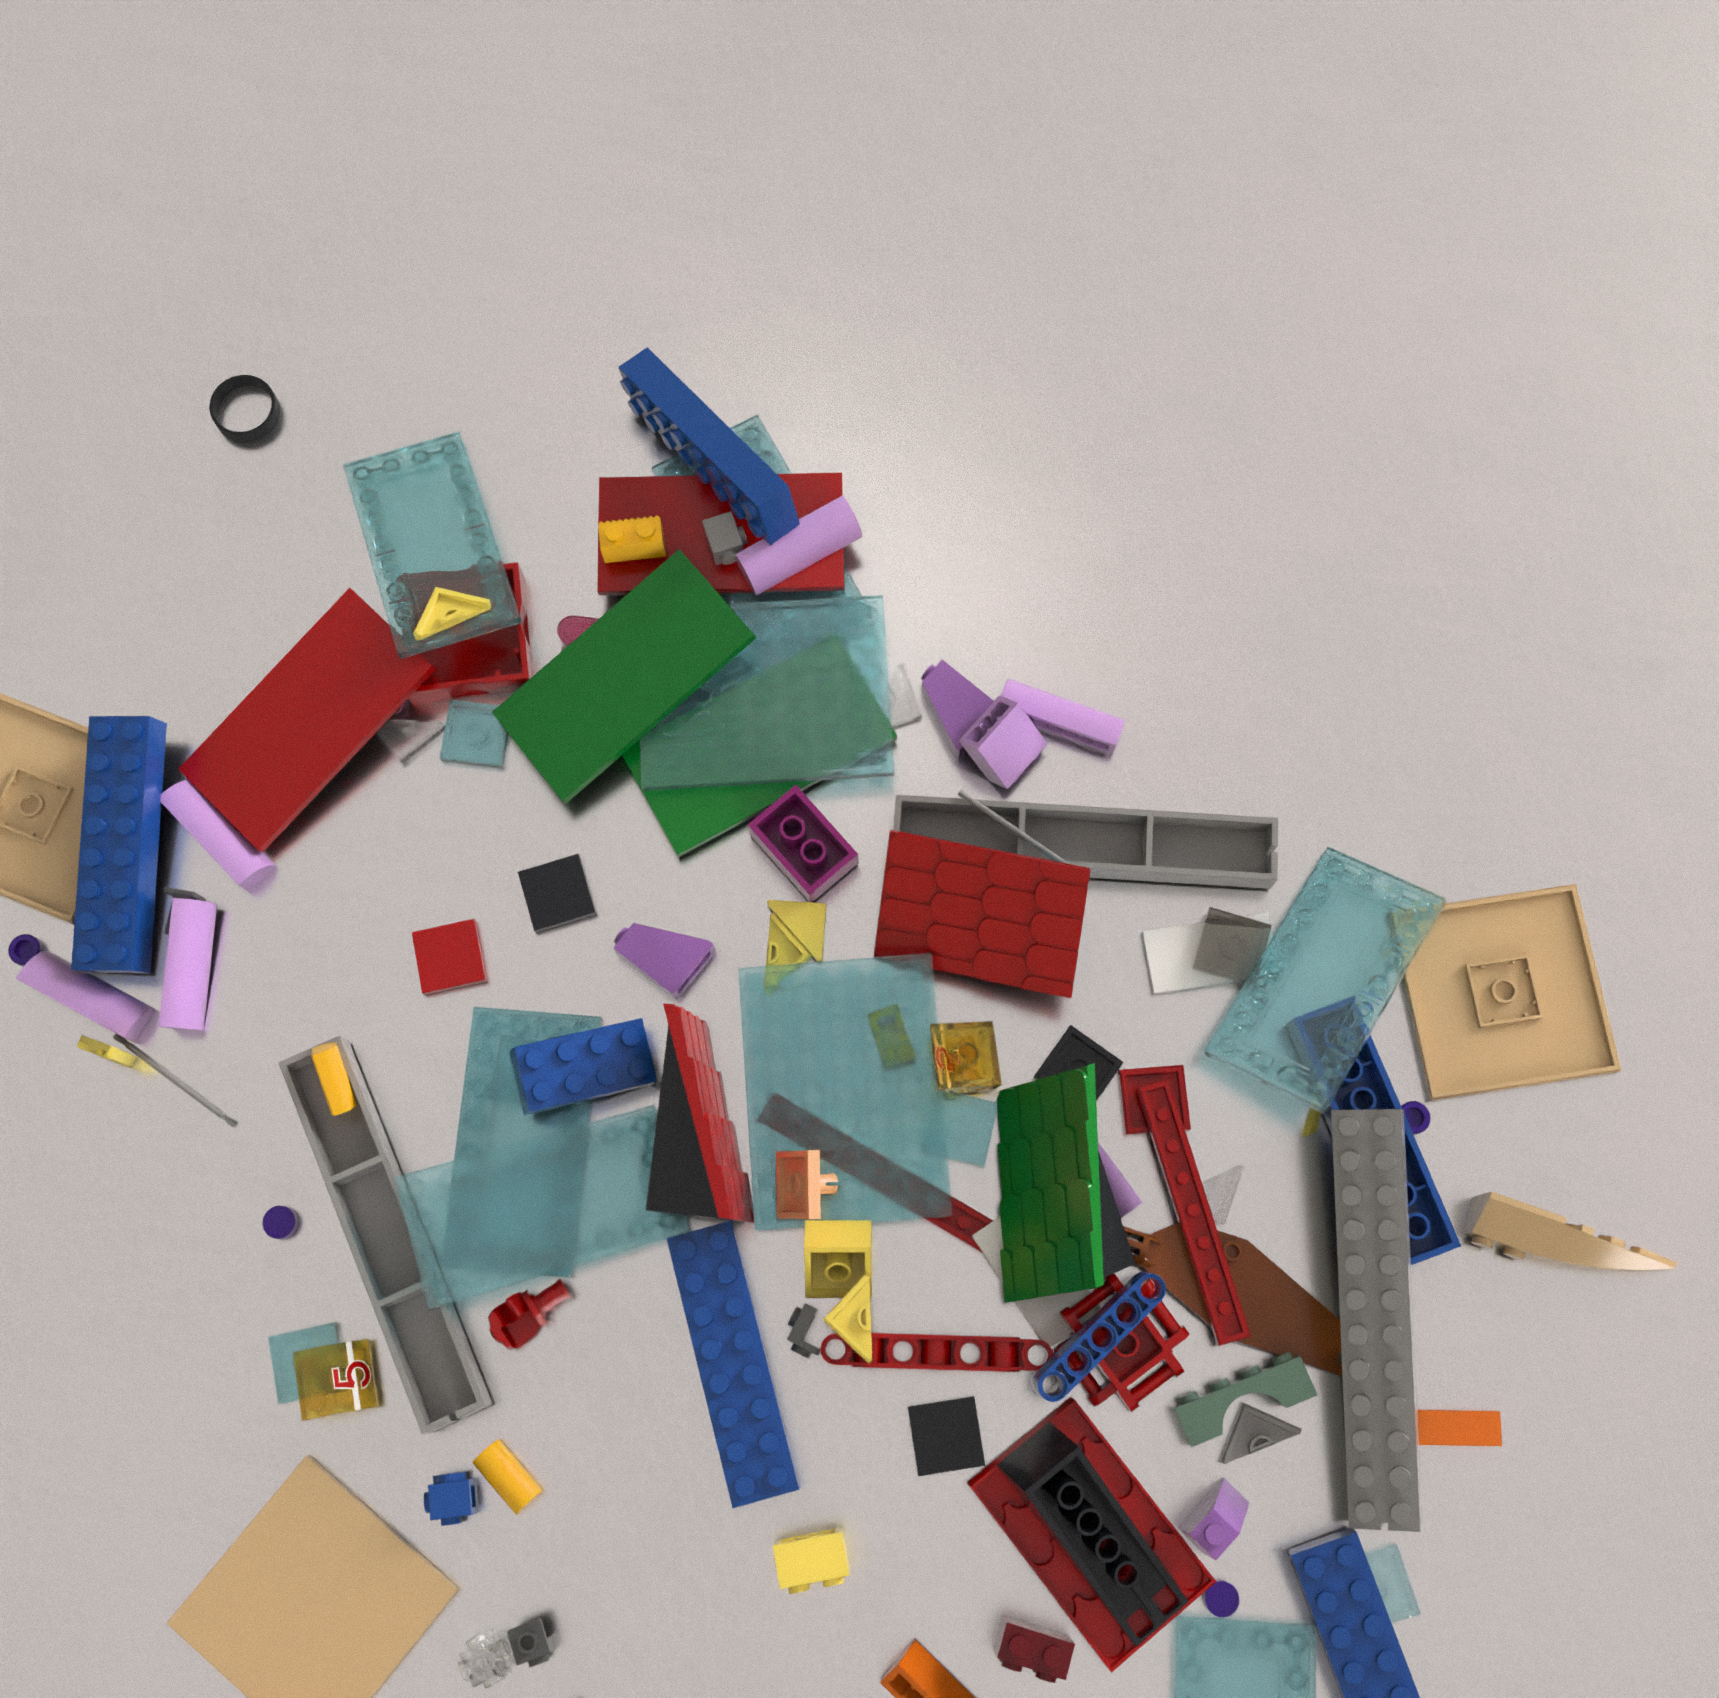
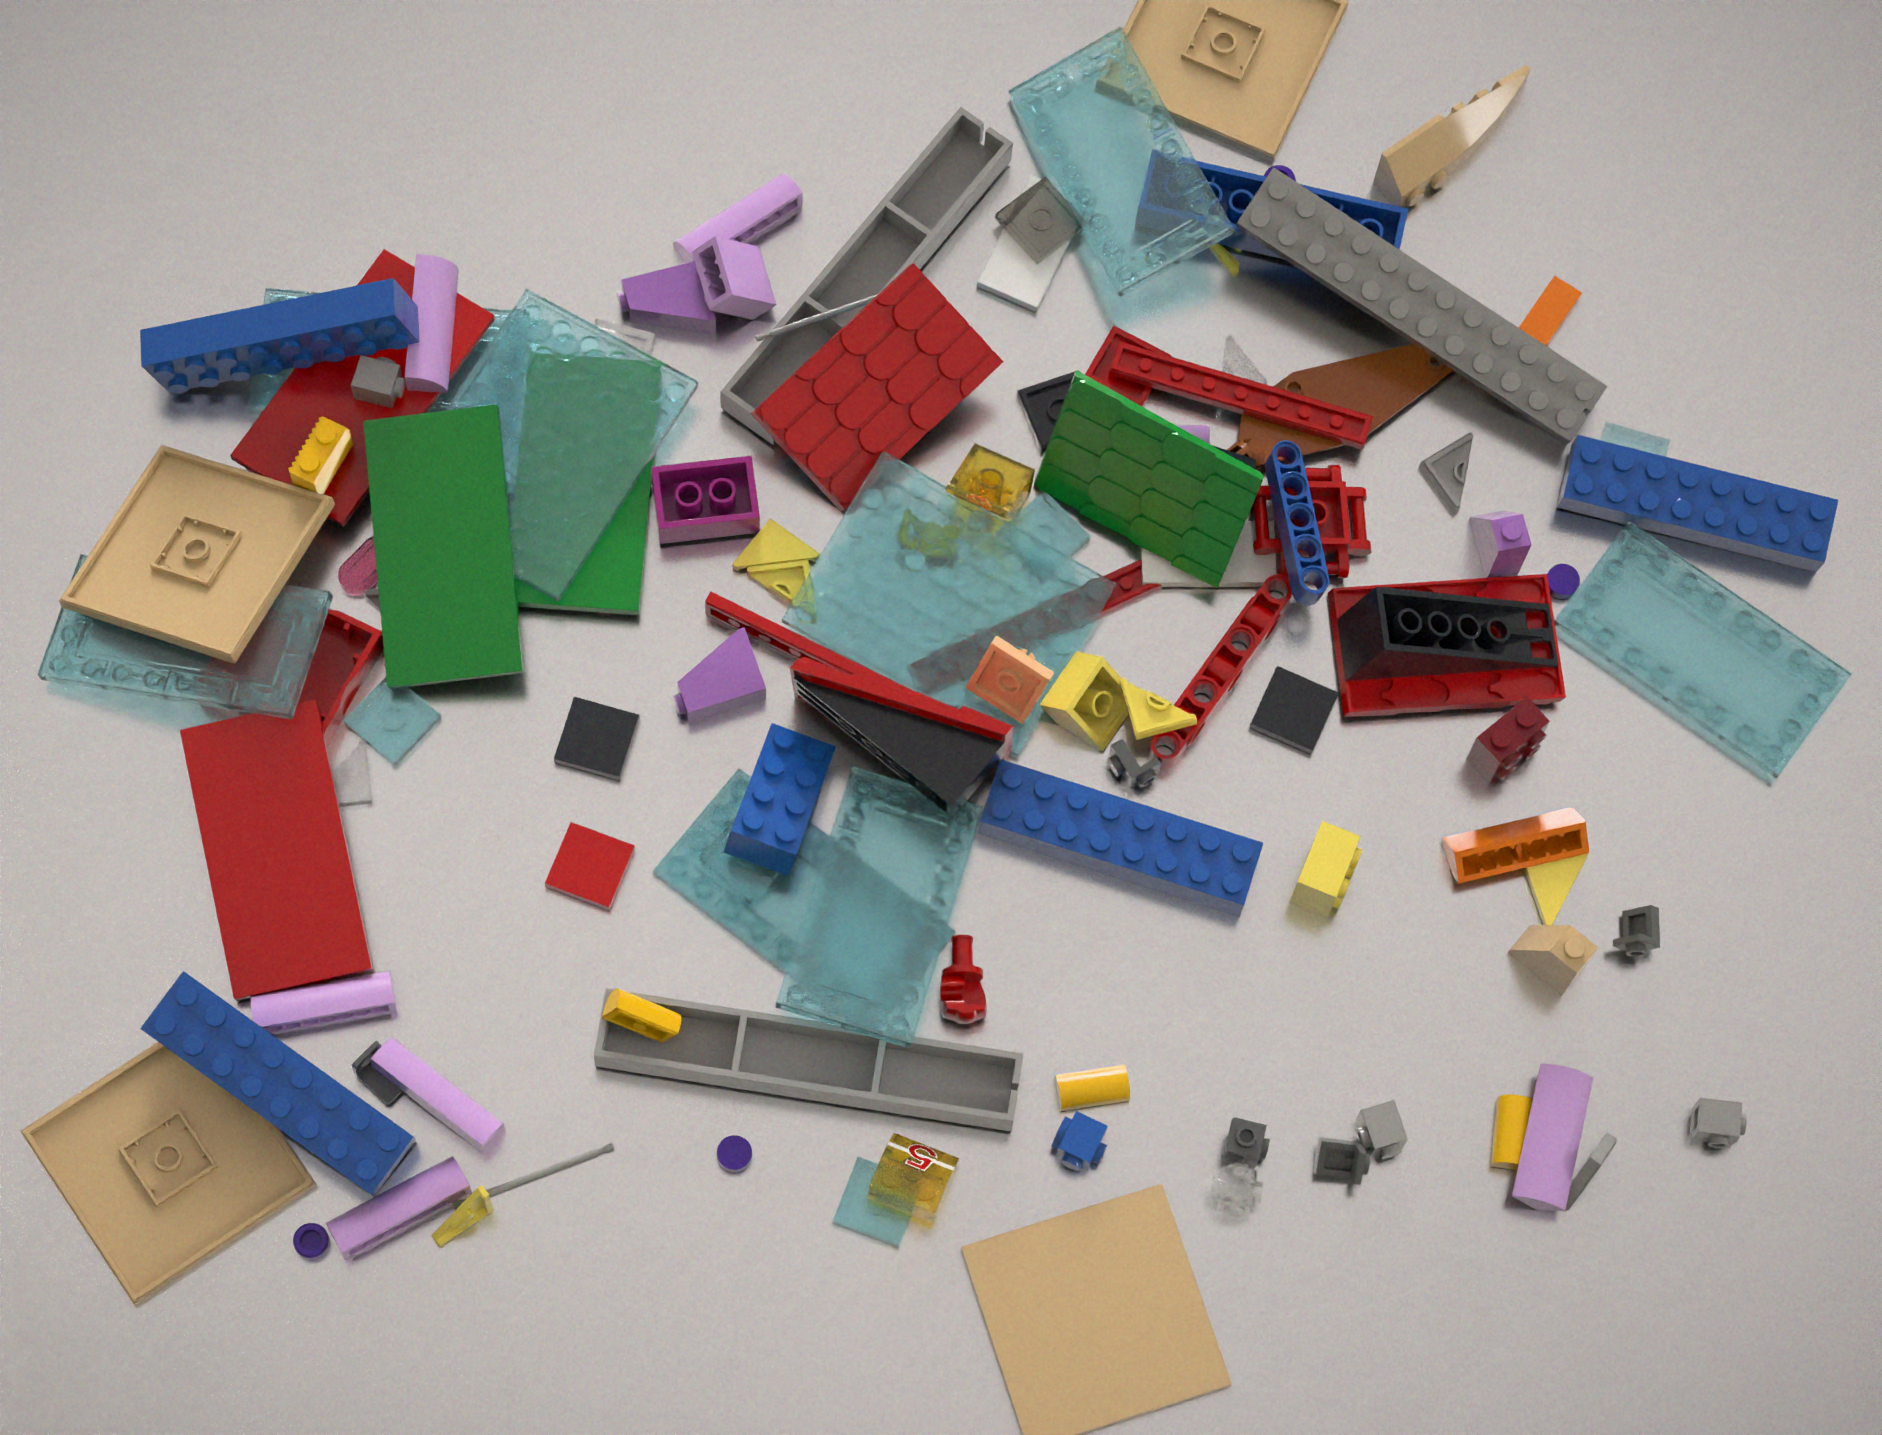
camera: 65 degrees left, 5 degrees down
light yellow tile [413,587,491,640] -> none
sand green arch [1174,1352,1318,1447] -> none
none -> tan tile [59,445,335,664]
none -> red tile [705,591,913,693]

